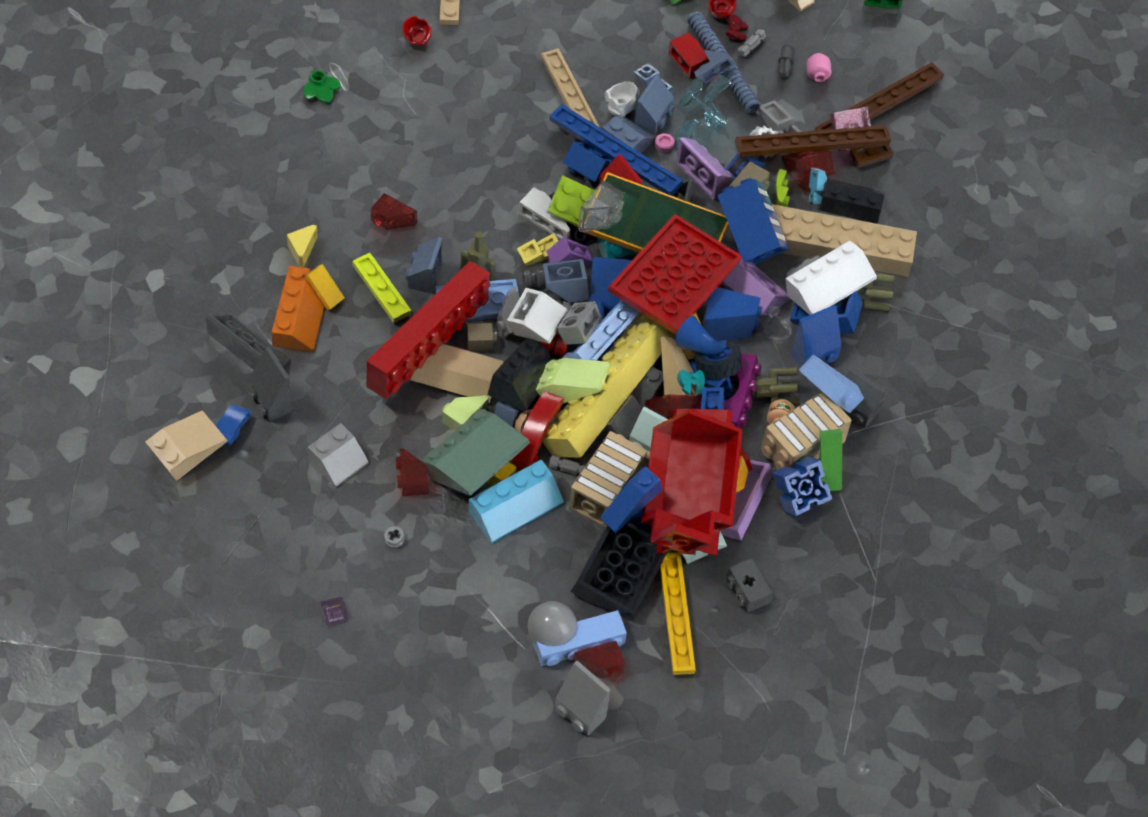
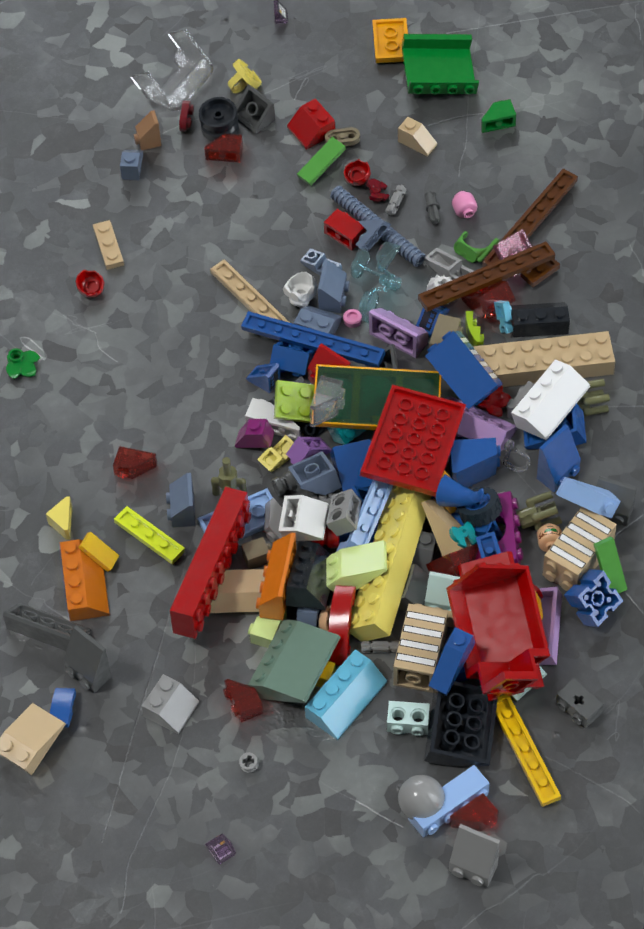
camera: 10 degrees left, 0 degrees up
none -> magenta slope [235,419,275,448]
none -> blue slope [246,363,280,393]
none -> orange slope [256,533,297,620]
none -> light aqua brick [387,701,430,736]
none -> bright green helmet [454,231,499,263]
none -> red plate [477,385,512,417]

